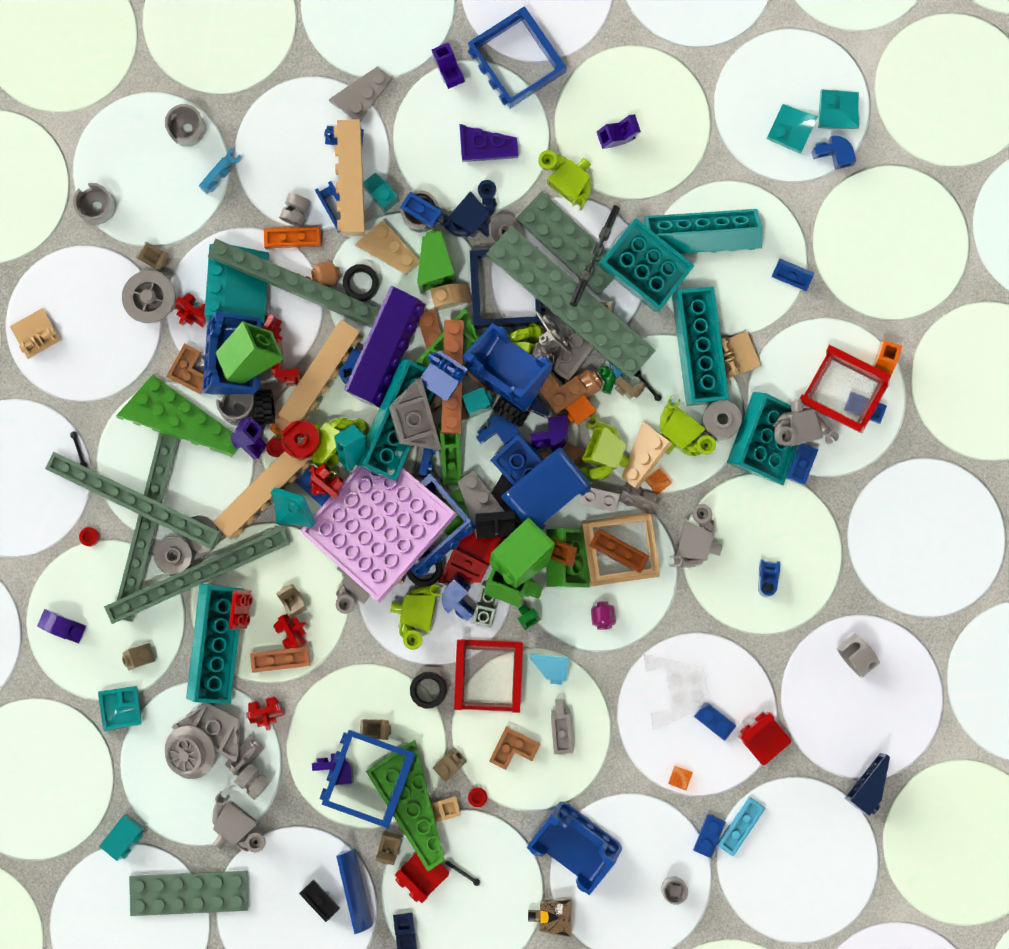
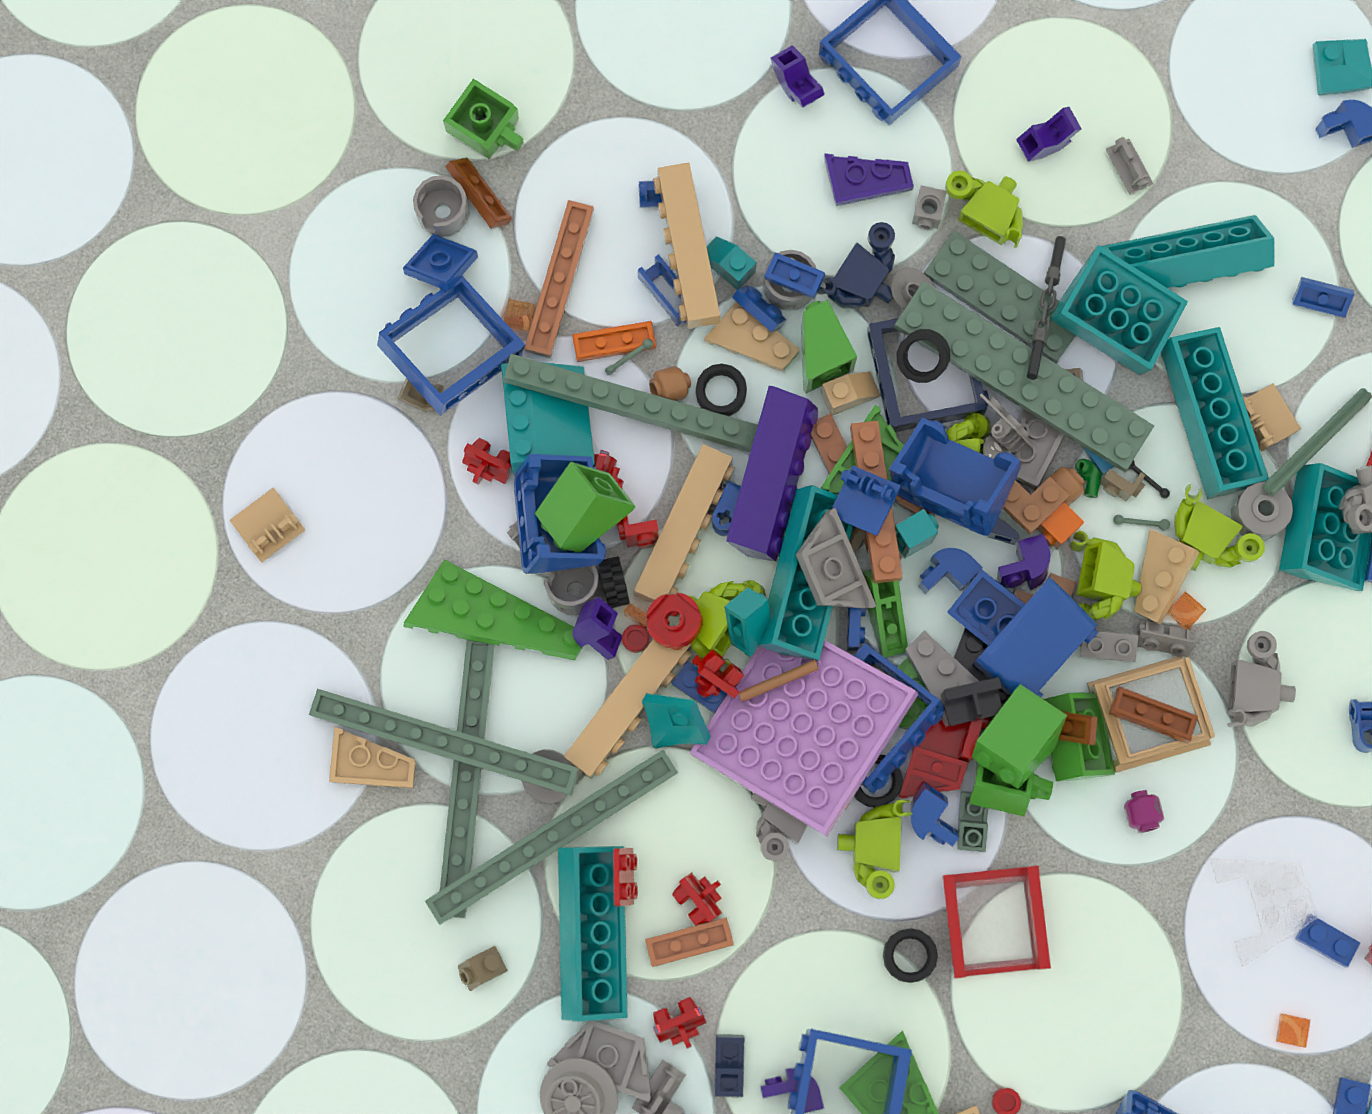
camera: 15 degrees left, 5 degrees down
dark purple brick [37,608,86,644] -> none
black hinge [70,431,88,468] -> none
light grey piece [73,183,115,225] -> none
red tile [79,527,100,547] -> none
teal plate [98,686,142,731] -> none
light grey wheel [122,271,175,323] -> none
light grey dish [154,537,192,575] -> none
medium nougat plate [166,343,203,395] -> none
dark azure plate [198,148,242,195] -> none
dark tan bracket [276,584,307,619] -> none
light grey wheel [279,193,311,227] -> none
light grey wing [328,66,393,121] -> none
dark tan bracket [360,719,391,740] -> none
dark tan bracket [433,748,467,782] -> none
medium nougat plate [489,726,541,770] -> none
black tyre [492,396,530,427] -> none
green tile [517,605,541,630] -> none
medium azure slope [529,654,569,685] -> none
light grey hinge [551,699,573,755] -> none
teal plate [766,104,818,154] -> none
none -> tan wing [329,726,416,788]
none -> blue window [377,276,525,416]
none -> blue tile [403,234,478,291]
none -> bright green hinge [443,78,523,160]
none -> dark orange tile [445,157,512,229]
none -> clear orange tile [504,299,536,332]
none -> nougat plate [524,200,594,358]
none -> sand green hinge [604,339,653,375]
none -> dark blue slope [715,1034,745,1097]
none -> blue plate [732,285,787,333]
none -> medium nougat bar [739,660,819,702]
none -> black tyre [896,329,950,383]
none -> light grey brick [912,185,947,230]
none -> light grey hinge [1105,137,1154,195]
none -> sand green hinge [1113,515,1170,530]
none -> sand green axle [1262,388,1372,496]

